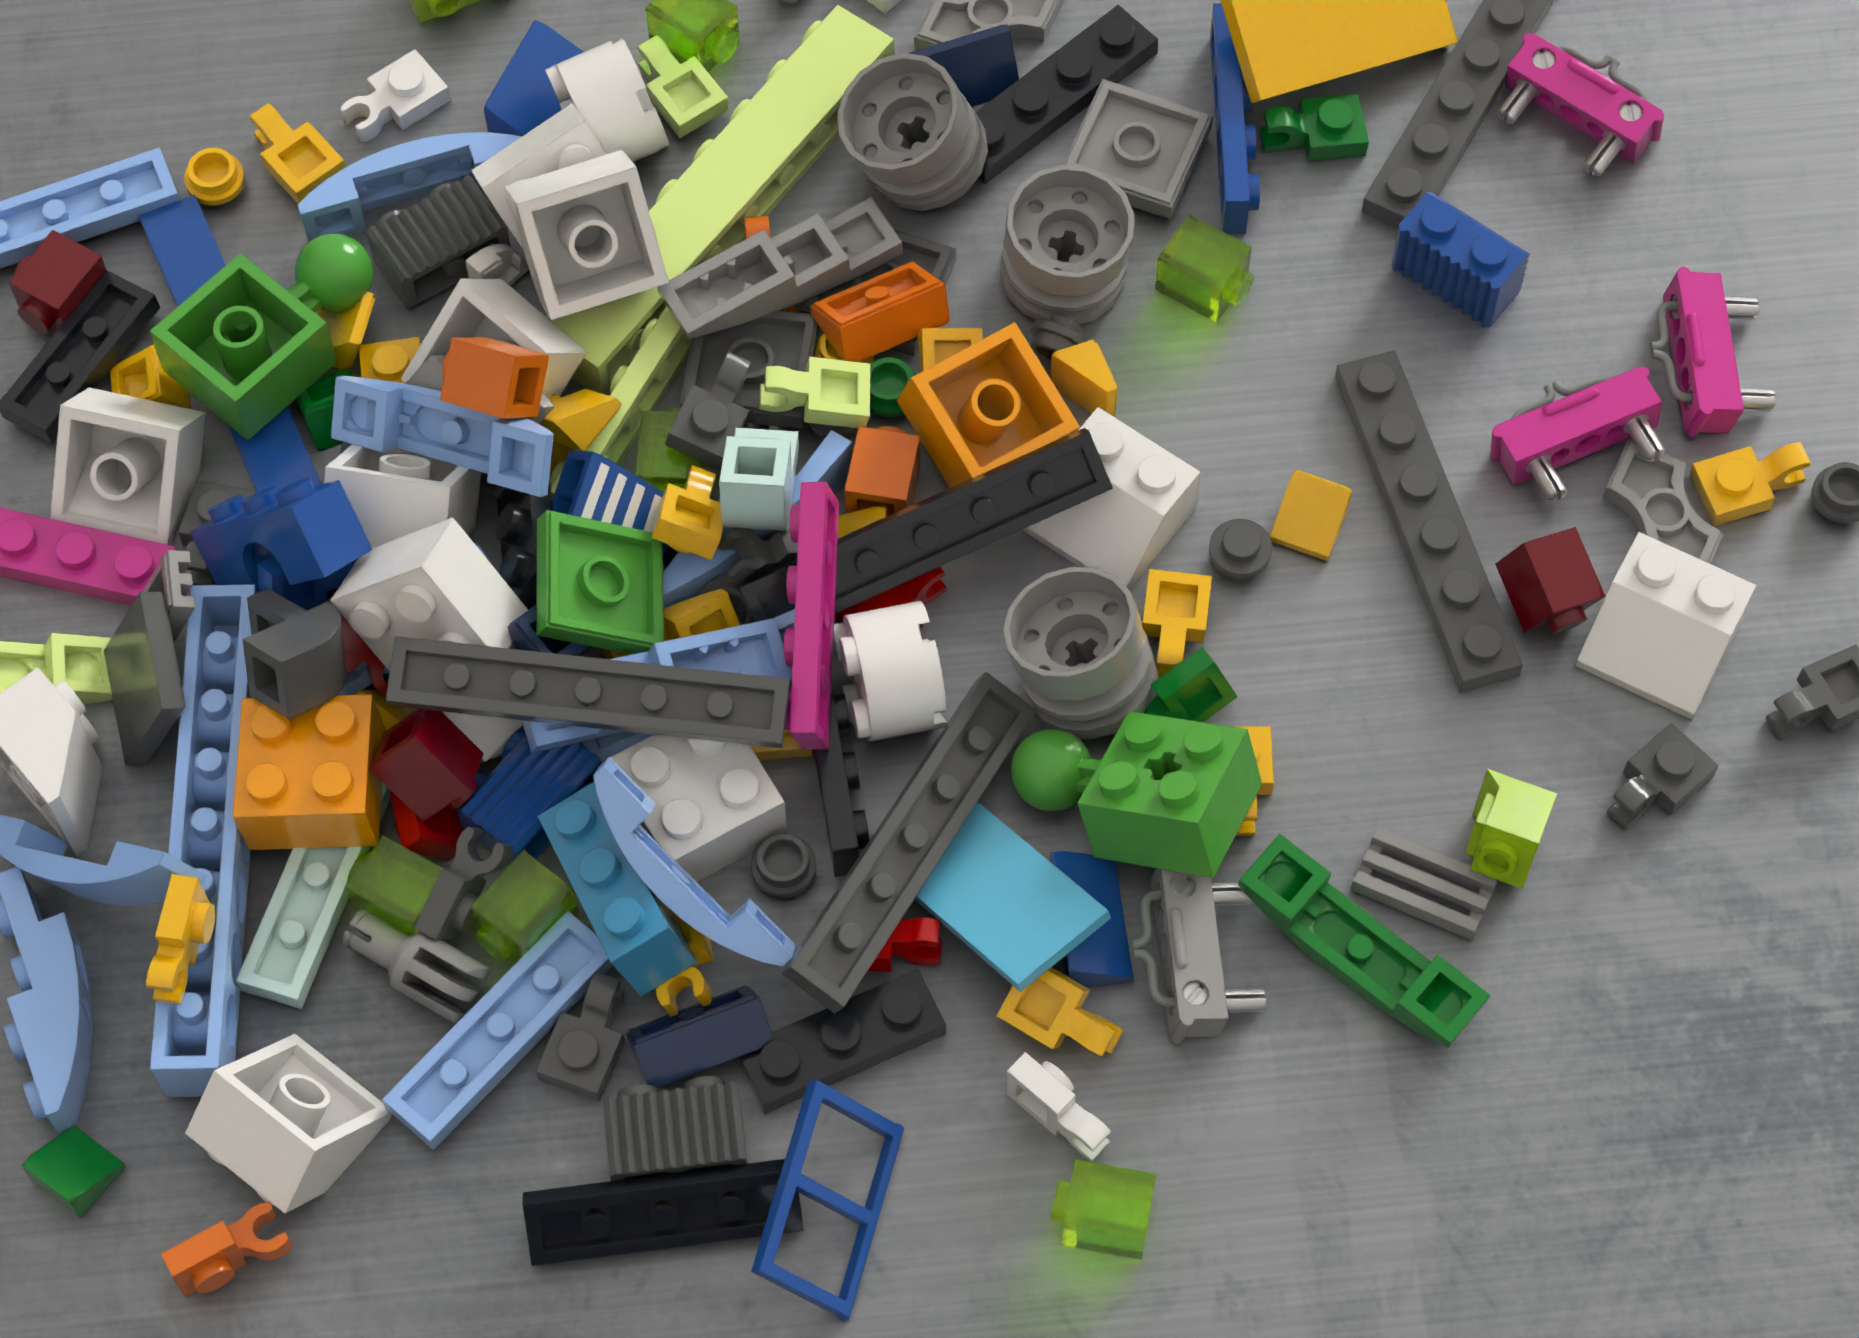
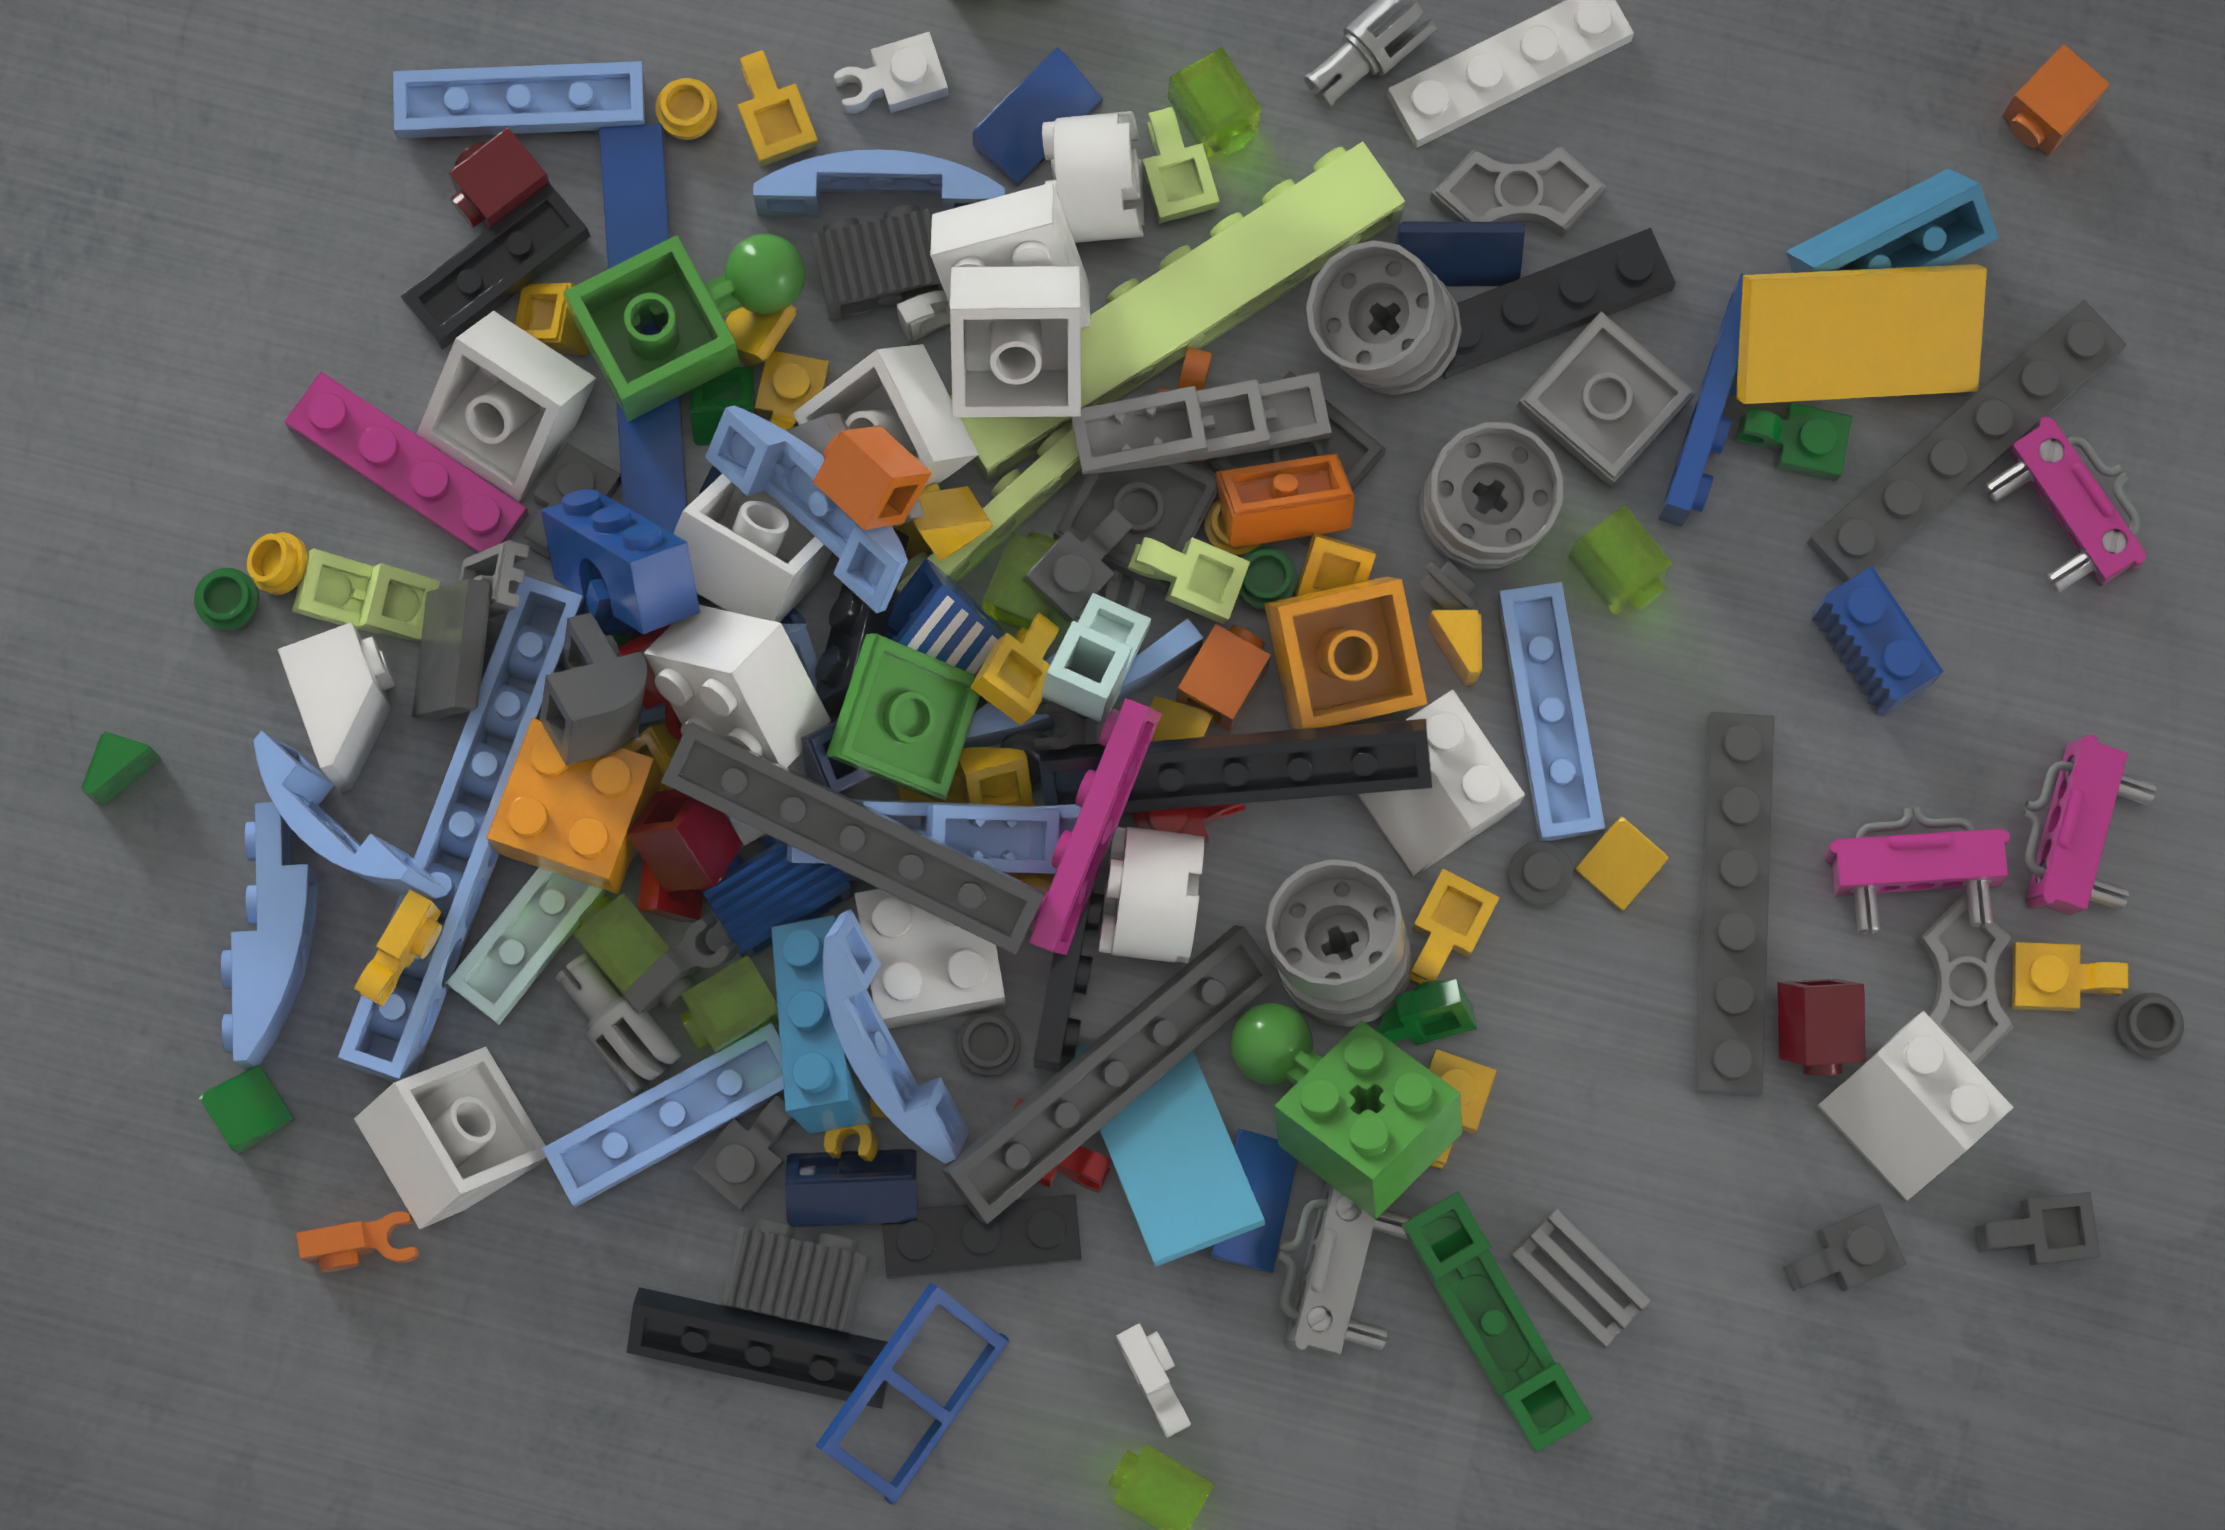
camera: 15 degrees right, 15 degrees up
yellow plate [996,967,1124,1056] -> none
lime window [1465,769,1557,889] -> none
none -> light blue plate [1497,582,1605,841]

